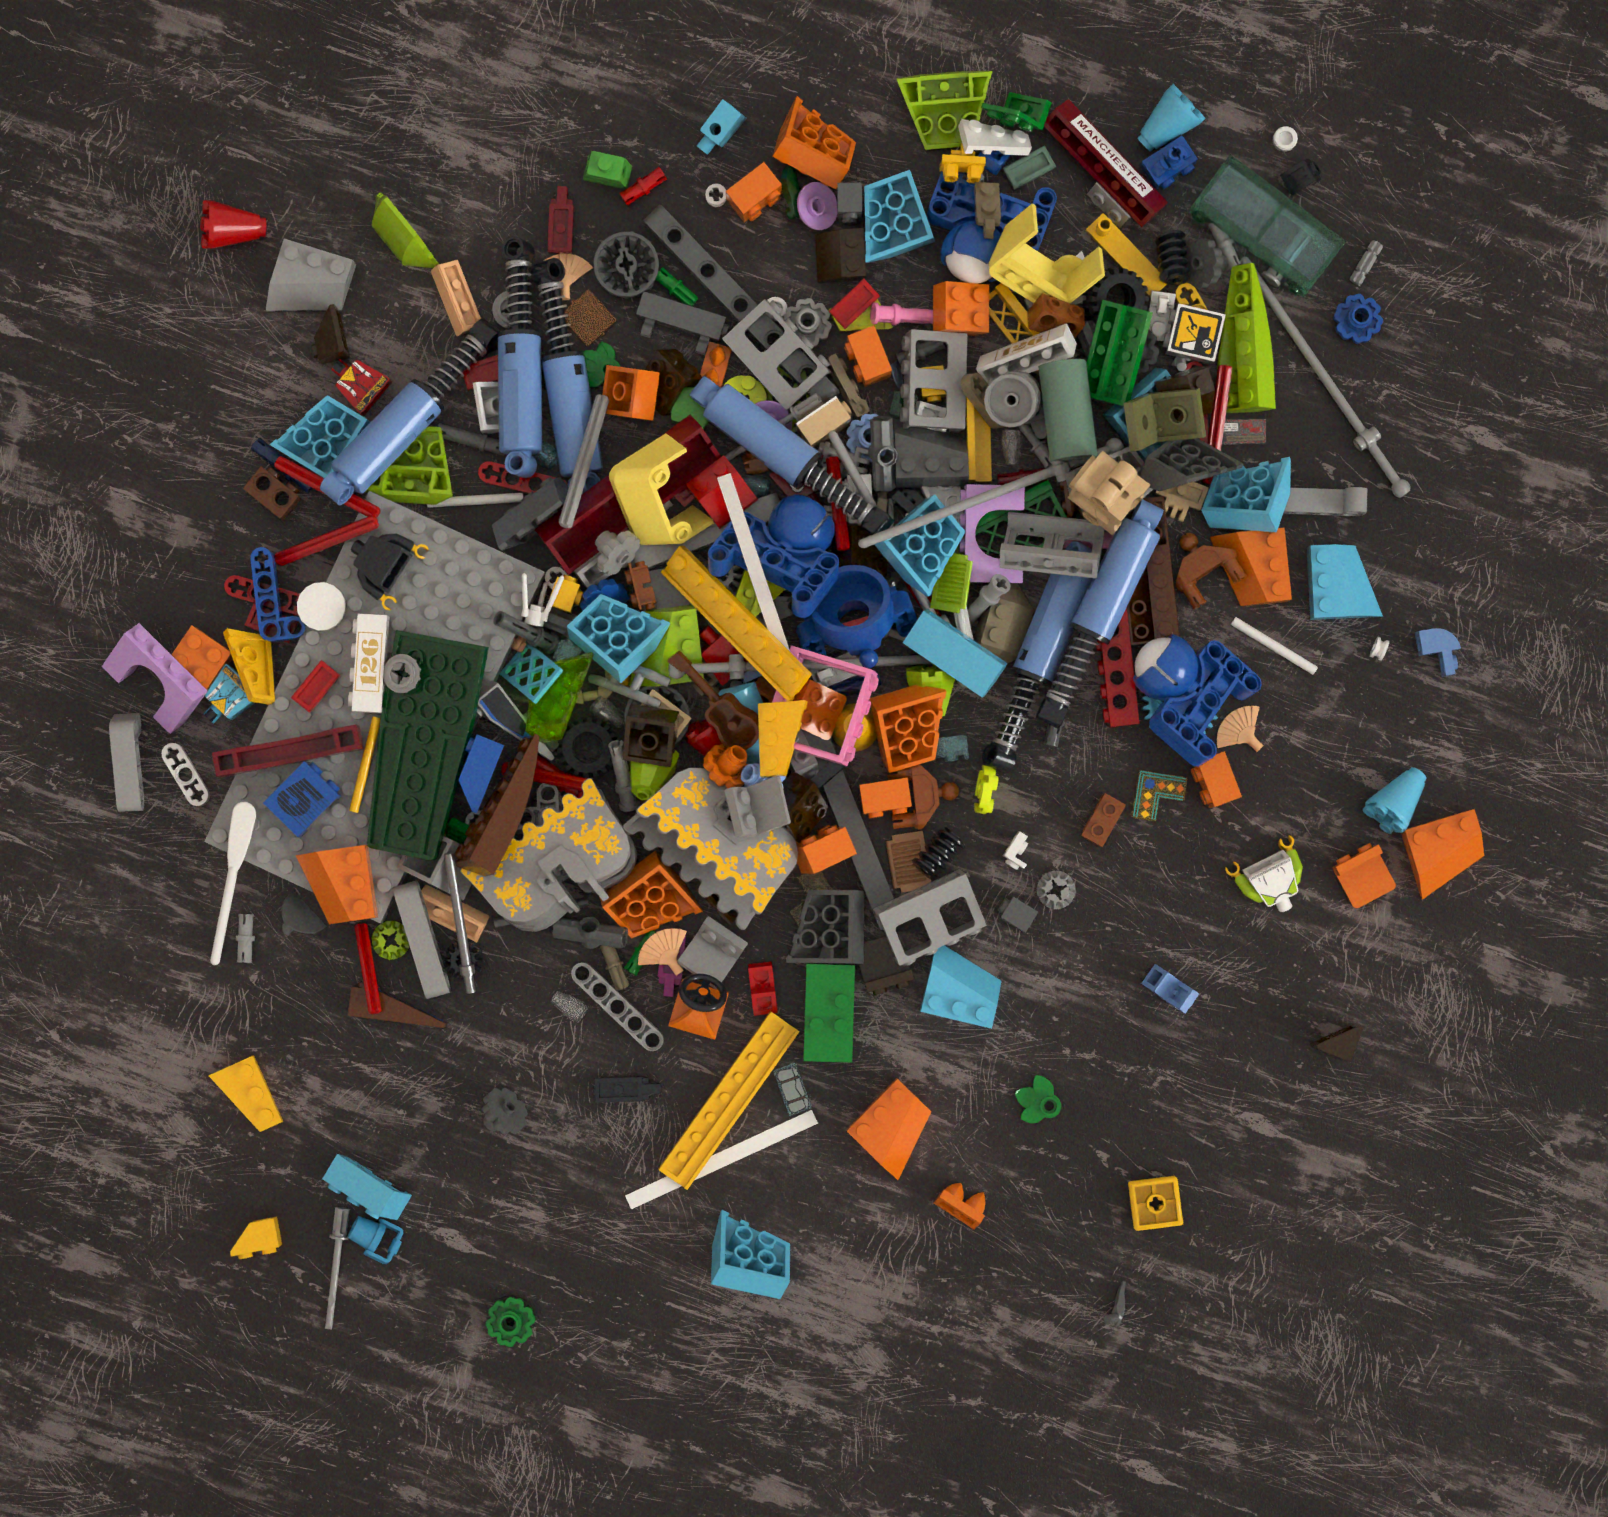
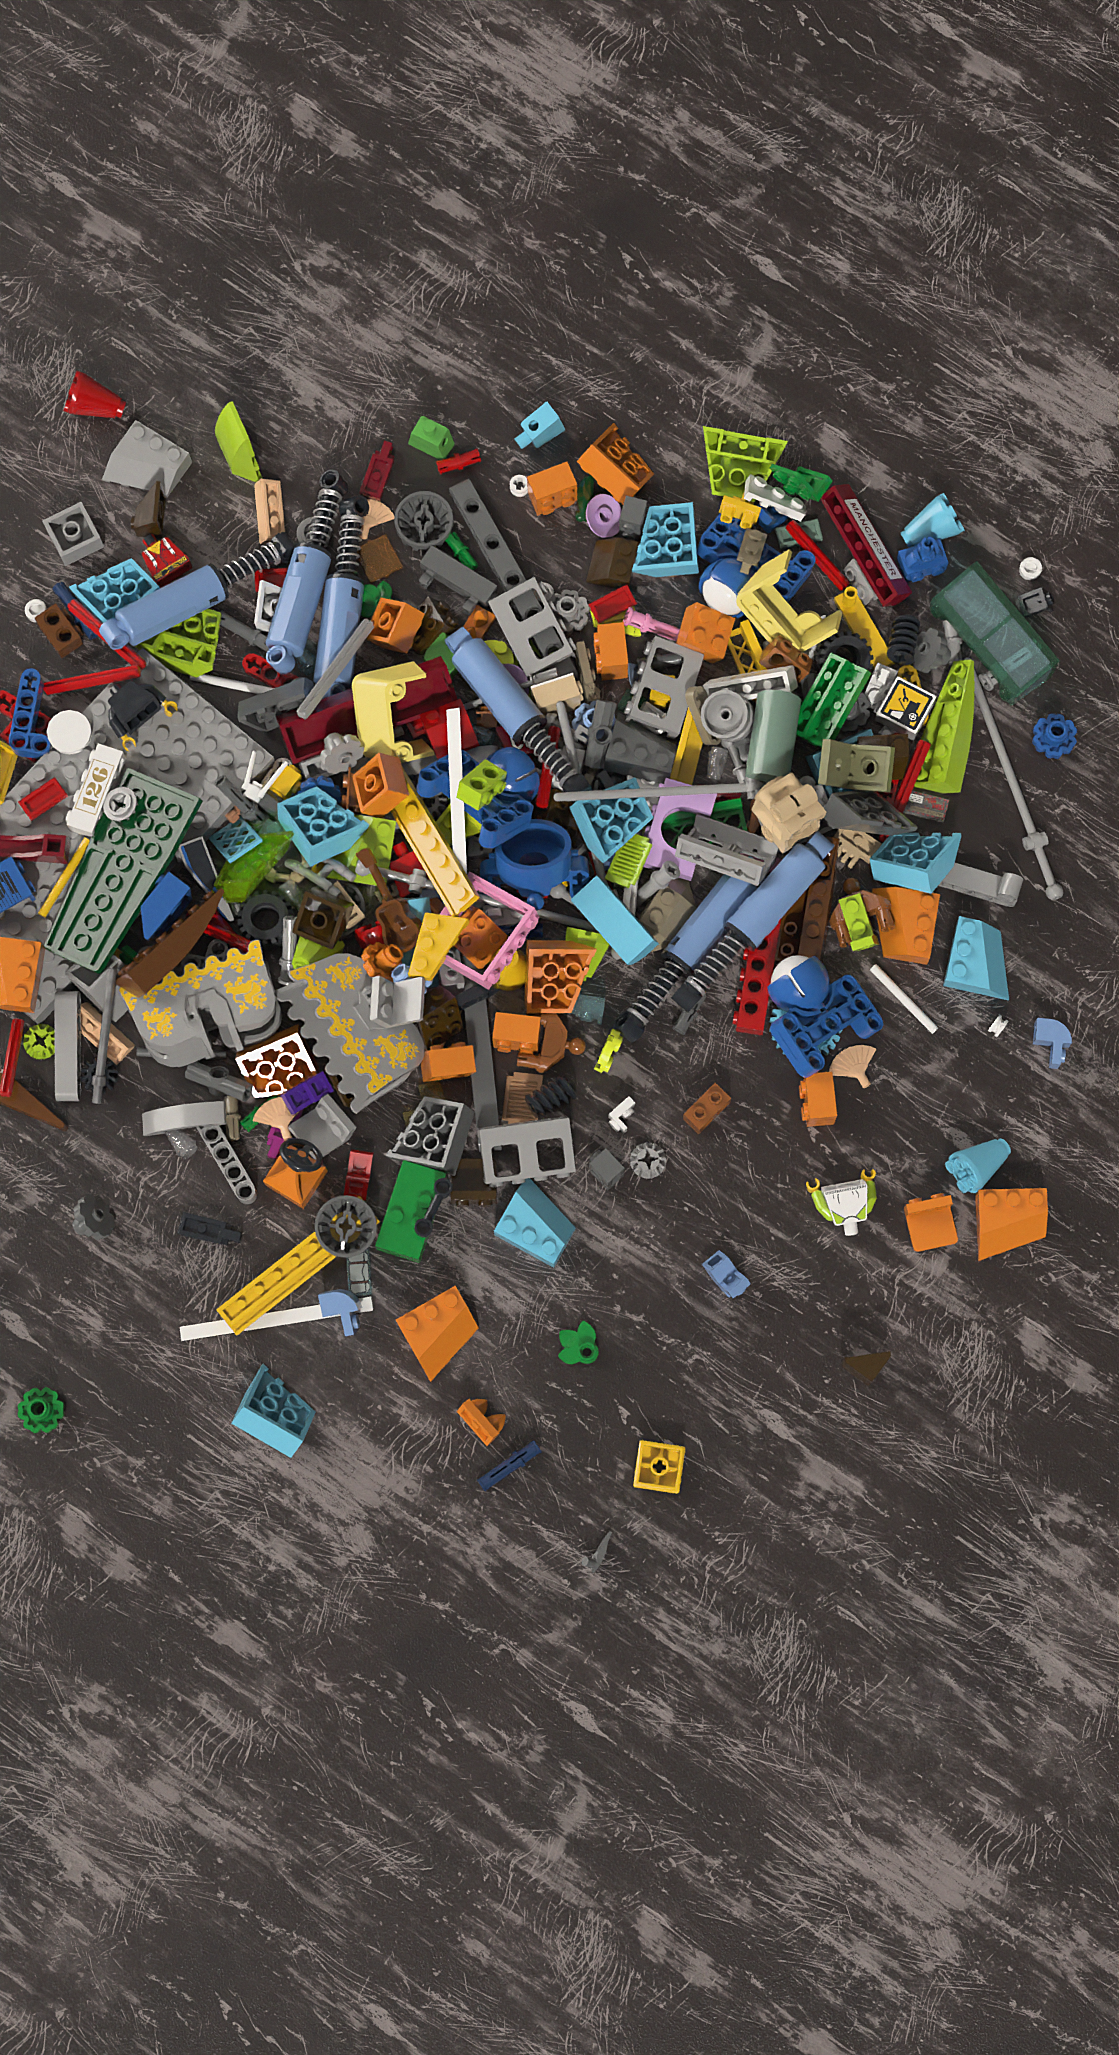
camera: 20 degrees right, 10 degrees down
clear yellow tile [1132,770,1187,822] -> none
light grey axle [1350,240,1383,286] -> none
none -> white tile [25,599,47,622]
none -> light grey brick [43,502,104,566]
none -> light grey slope [142,1101,227,1136]
none -> dark purple slope [281,1071,334,1115]
none -> dark grey gear [315,1195,377,1258]
none -> medium blue brick [318,1289,362,1336]
none -> orange brick [352,752,409,818]
none -> black bar [414,1178,452,1238]
none -> lime brick [456,759,507,810]
none -> dark blue pin [477,1440,542,1492]
none -> red axle [785,520,849,591]
none -> lime bracket [839,893,879,951]

